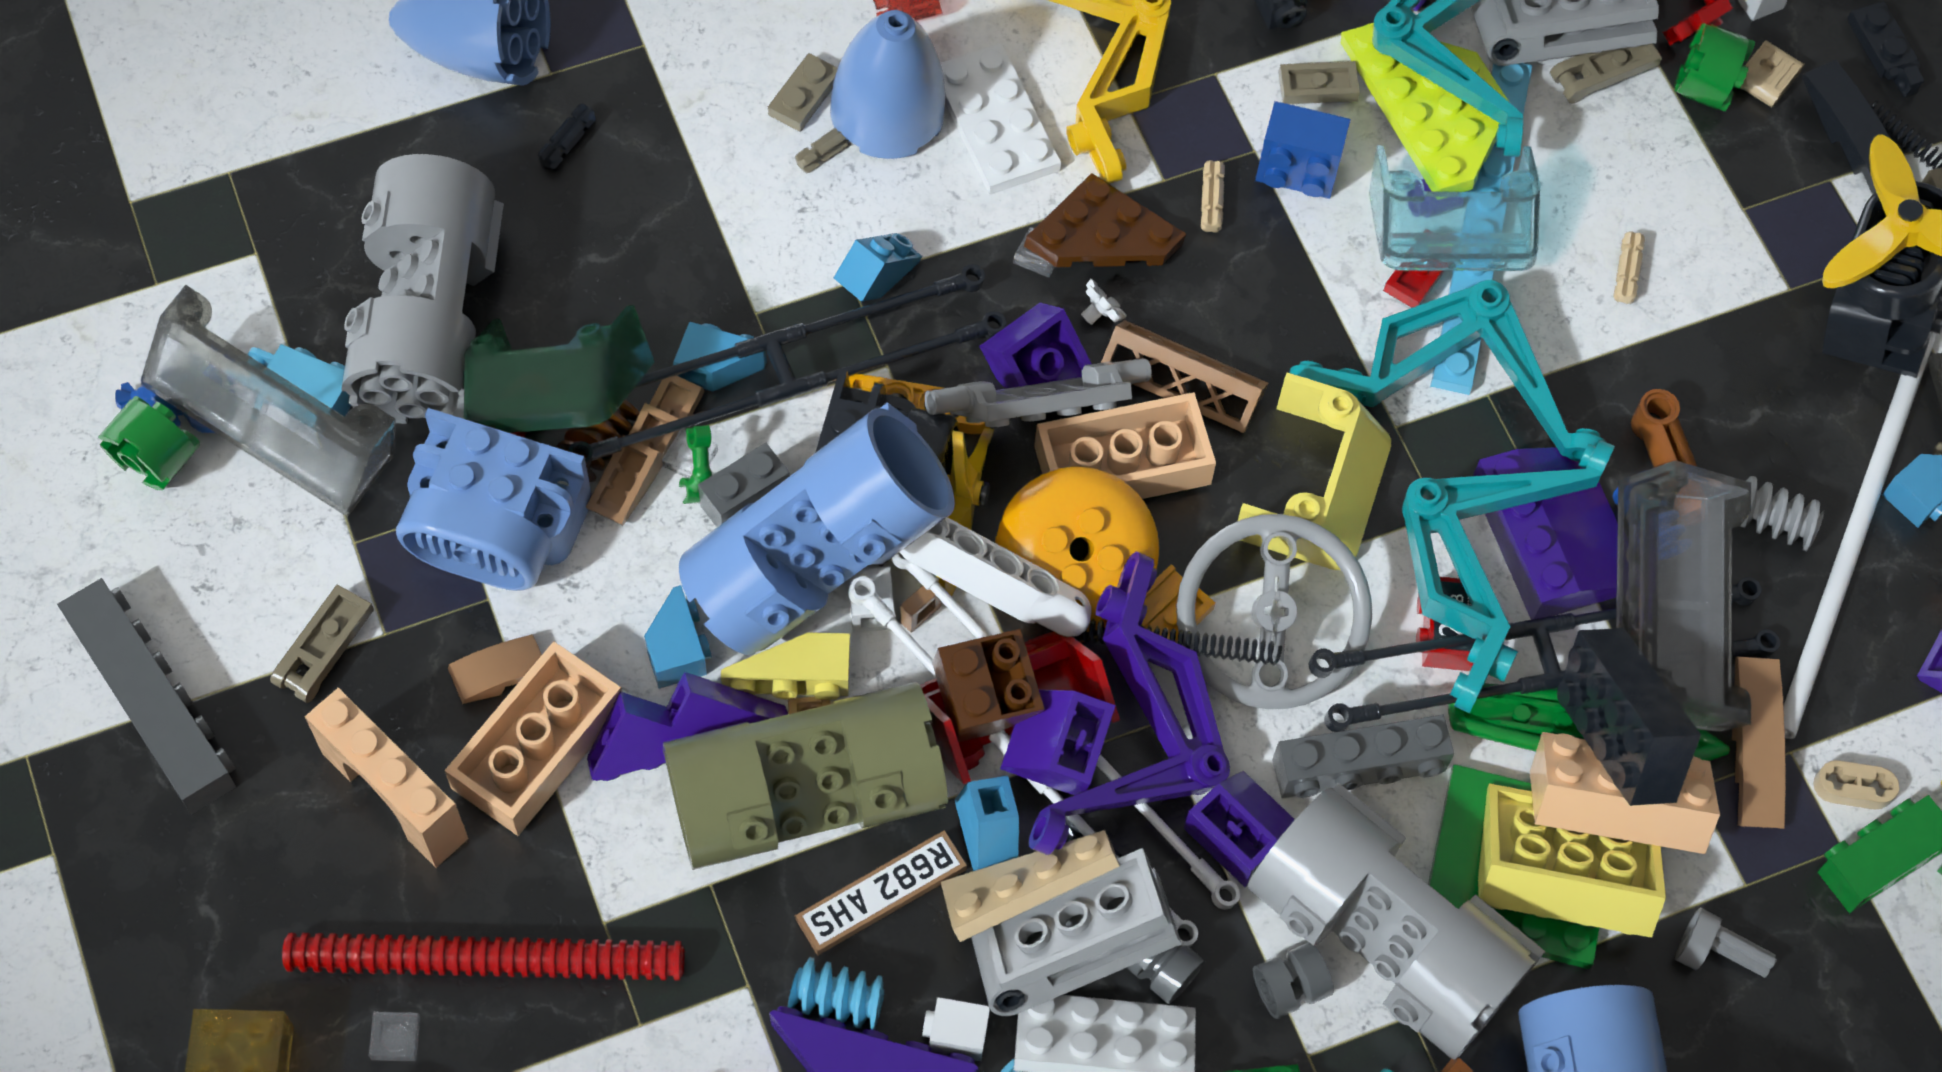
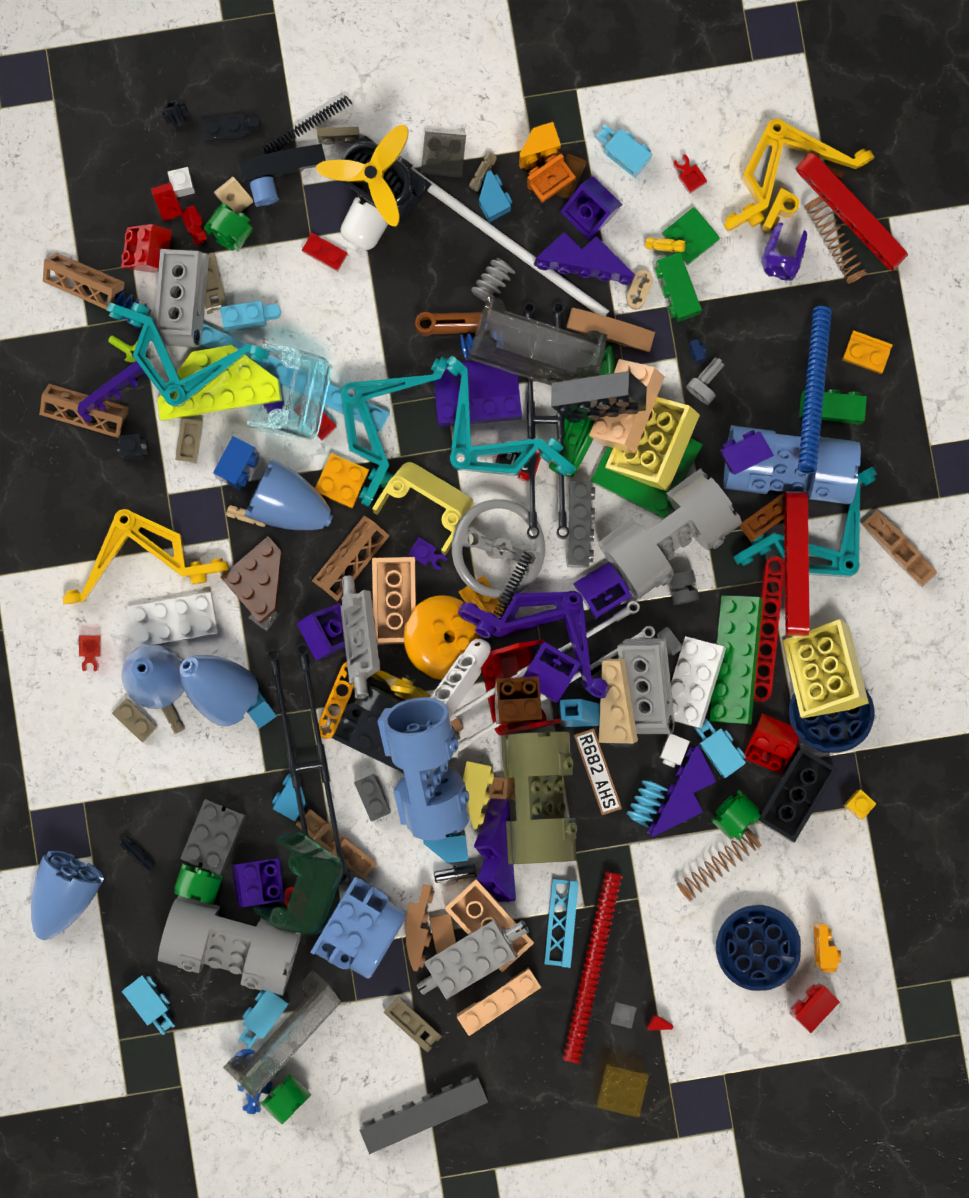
camera: 75 degrees left, 20 degrees up
green arm [679,425,712,504] -> none
white plant [1081,279,1127,325] -> none
tan axle [1613,231,1645,304] -> none
none -> medium azure brick [122,974,176,1035]
none -> green brick [174,864,222,905]
none -> medium blue cylinder [180,655,258,727]
none -> dark grey piece [180,799,247,875]
none -> medium azure brick [220,301,281,332]
none -> dark purple slope [232,858,285,907]
none -> medium blue cylinder [244,458,333,530]
none -> medium blue piece [250,177,279,207]
none -> red plate [302,233,348,272]
none -> light orange plate [315,453,369,509]
none -> white cylinder [340,198,388,251]
none -> medium nougat slope [406,884,435,971]
none -> dark purple plate [408,537,447,571]
none -> light grey plate [417,919,529,999]
none -> black axle [434,864,477,883]
none -> dark purple slope [534,232,635,285]
none -> medium azure fence [544,879,579,968]
none -> dark blue plate [688,339,707,365]
none -> dark purple slope [720,430,774,475]

